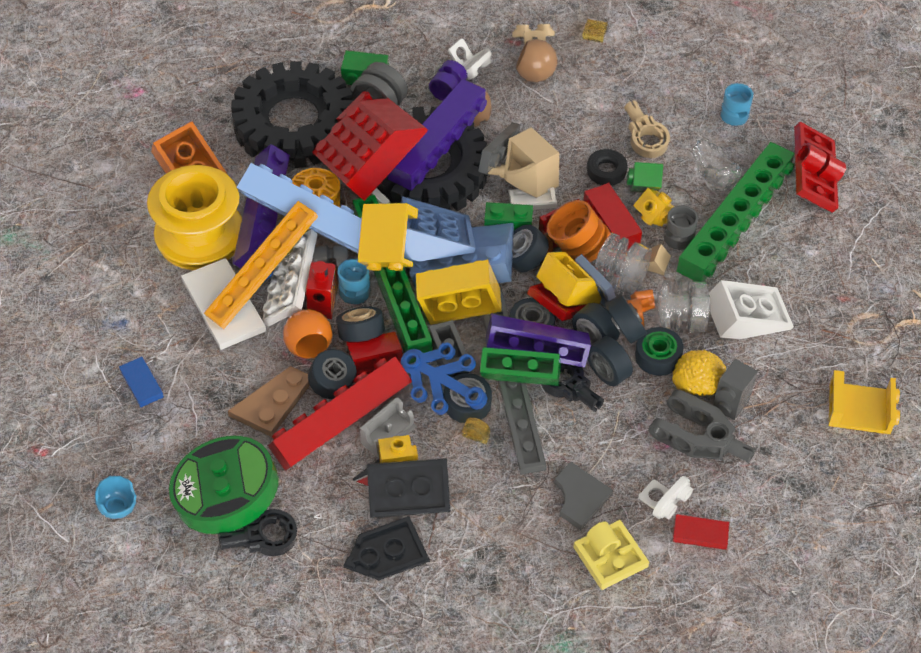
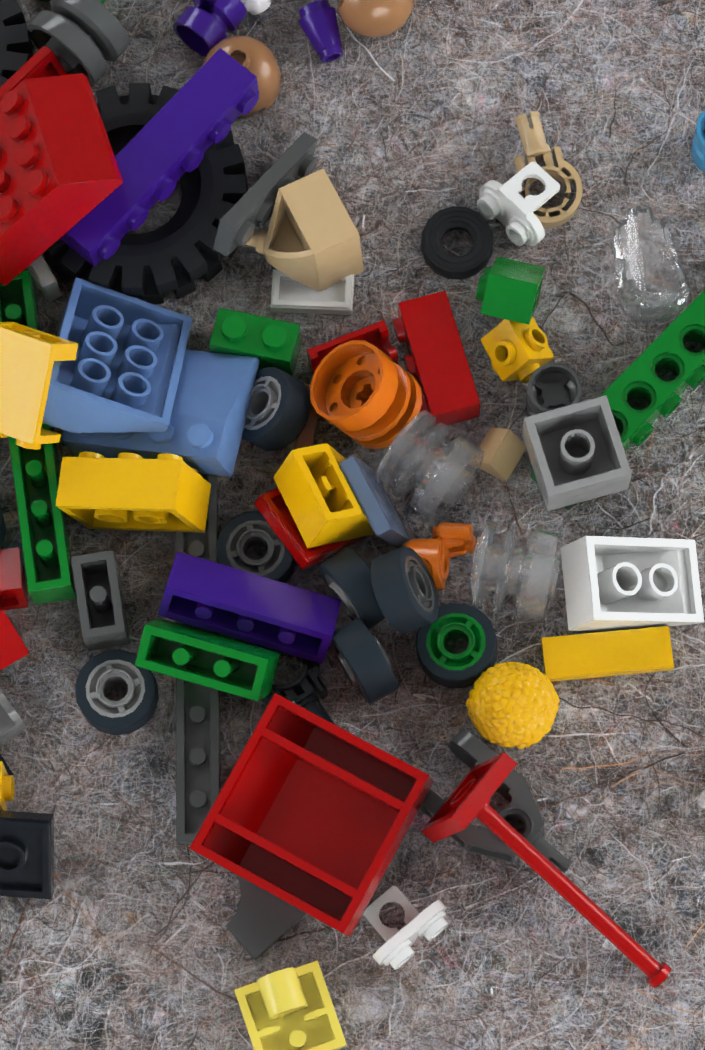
camera: 15 degrees right, 20 degrees up
blue plant [401,342,487,415] -> none
clear yellow tile [463,418,490,444] -> none
red tile [672,514,730,550] -> none
dark grey brick [713,359,758,420] -> none
none -> red slope [189,693,434,937]
none -> dark purple cone [298,0,344,63]
none -> red tile [421,752,671,988]
none -> white bracket [477,162,560,246]
none -> light grey brick [522,395,632,512]
none -> yellow tile [541,626,674,682]

